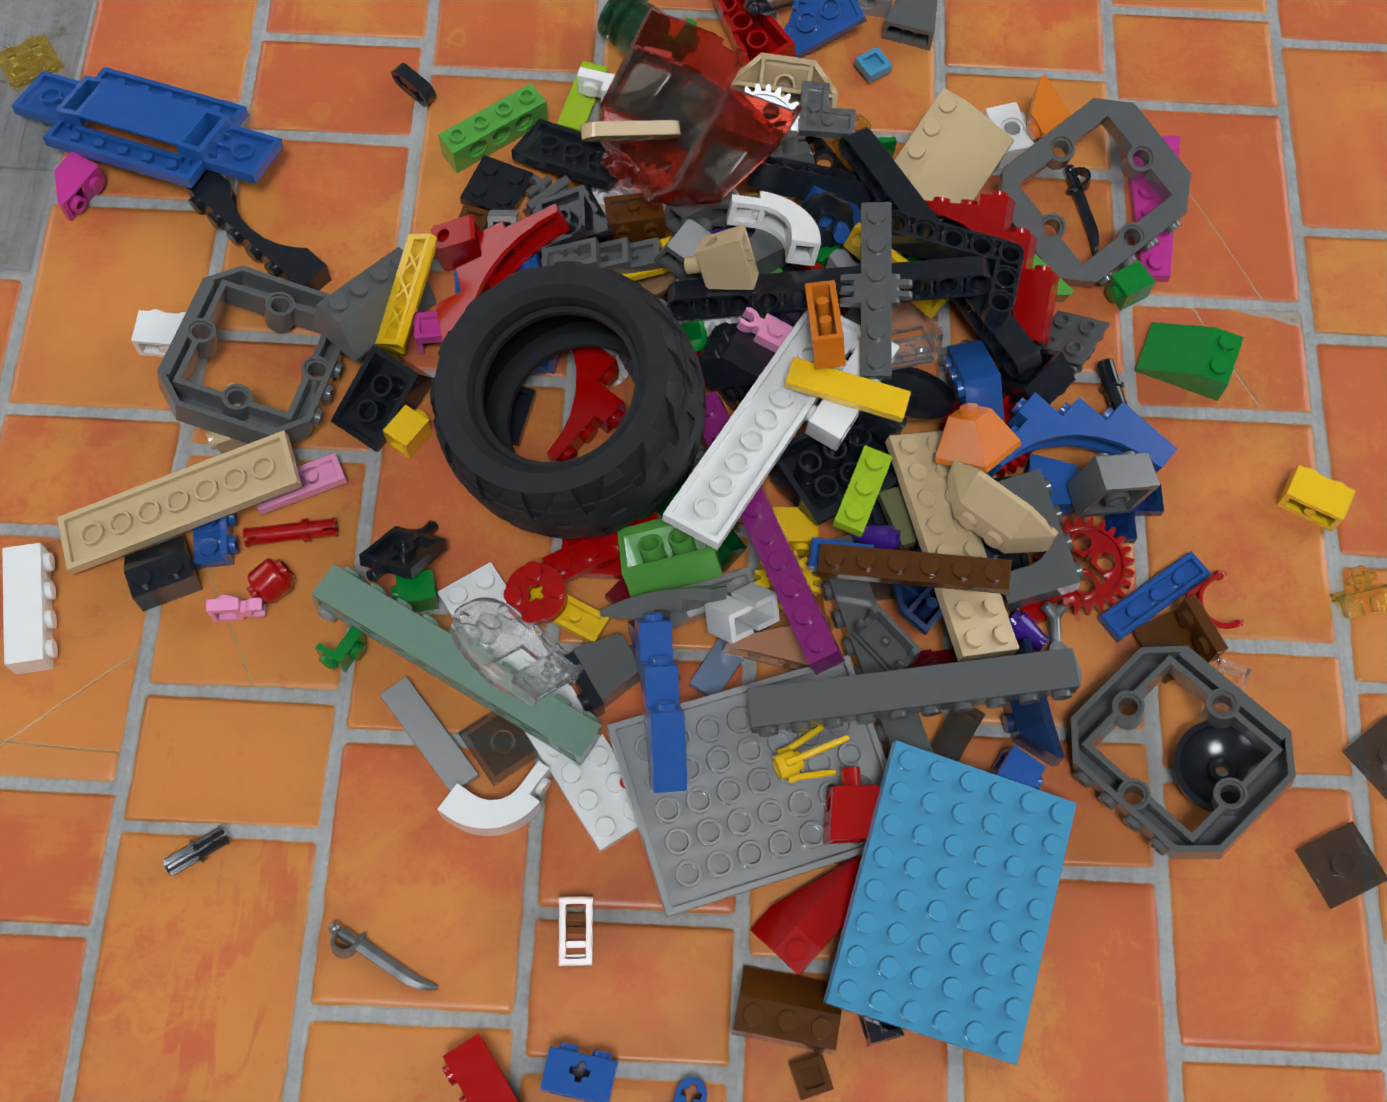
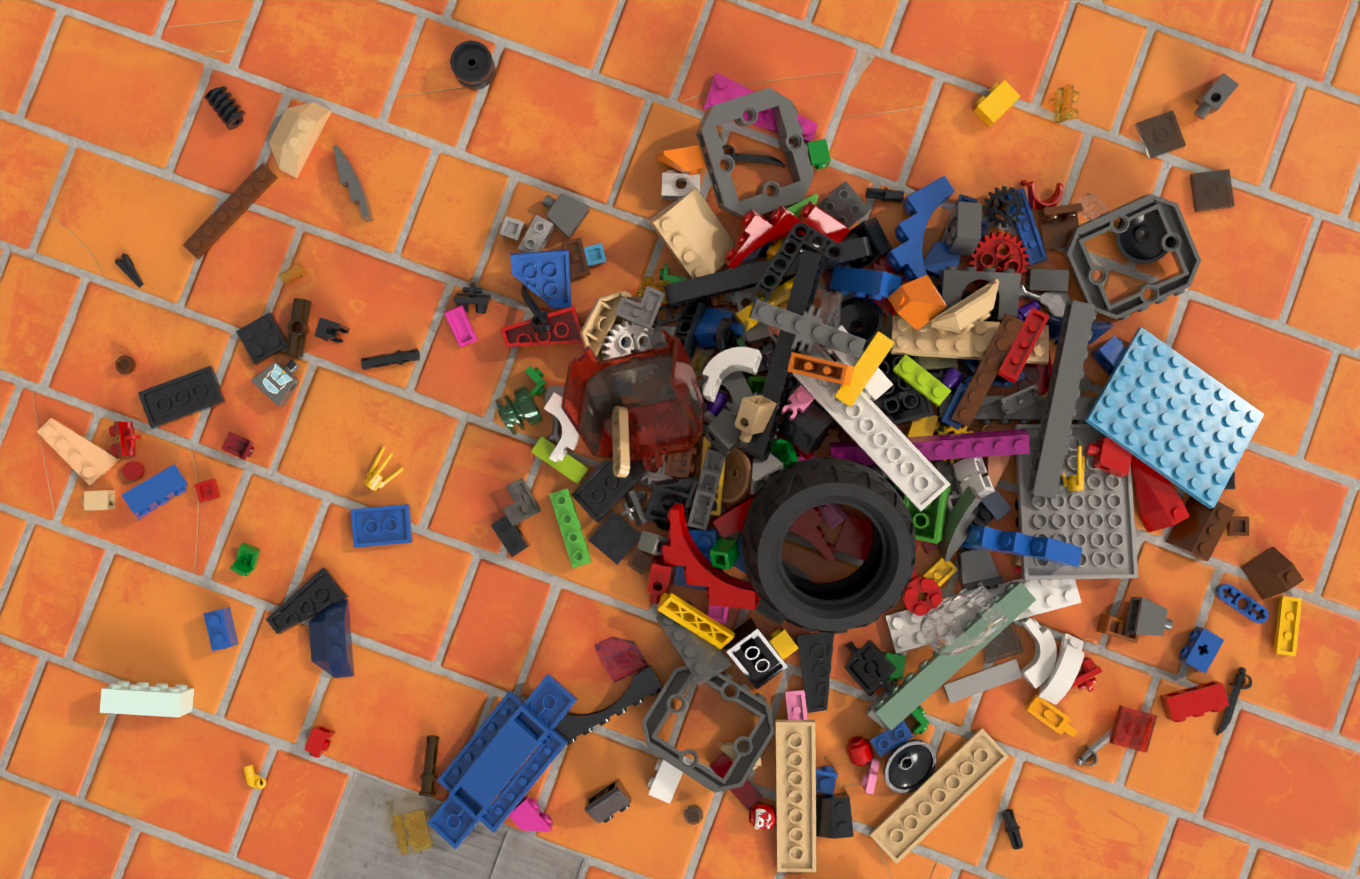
camera: 70 degrees left, 20 degrees up
red pin [243,517,339,547] -> none
black beam [391,63,436,106] -> none
green slope [1135,322,1244,401] -> none
none -> dark brown pin [418,735,439,797]
none -> black brick [491,515,530,557]
none -> flat silver plate [503,478,541,526]
none -> reddish brown plate [562,237,590,280]
none -> slope [584,779,632,824]
none -> clear pink slope [594,636,649,683]
none -> clear smoke plate [684,805,703,825]
none -> dark red tile [709,752,762,810]
none -> red head [749,804,777,830]
none -> black wing [796,632,834,713]
none -> tan plate [869,727,1009,864]
none -> blue bracket [870,721,914,757]
none -> black dish [883,739,936,793]
none -> black bracket [968,503,994,527]
none -> black gear [983,186,1026,228]
none -> red plate [997,307,1050,383]
none -> light orange hinge [1025,694,1078,737]
none -> dark grey hinge [1026,268,1069,291]
none -> white arch [1038,633,1084,705]
none -> red hips [1071,657,1103,692]
none -> clear red plate [1109,705,1157,753]
none -> dark grey torso [1124,597,1173,636]

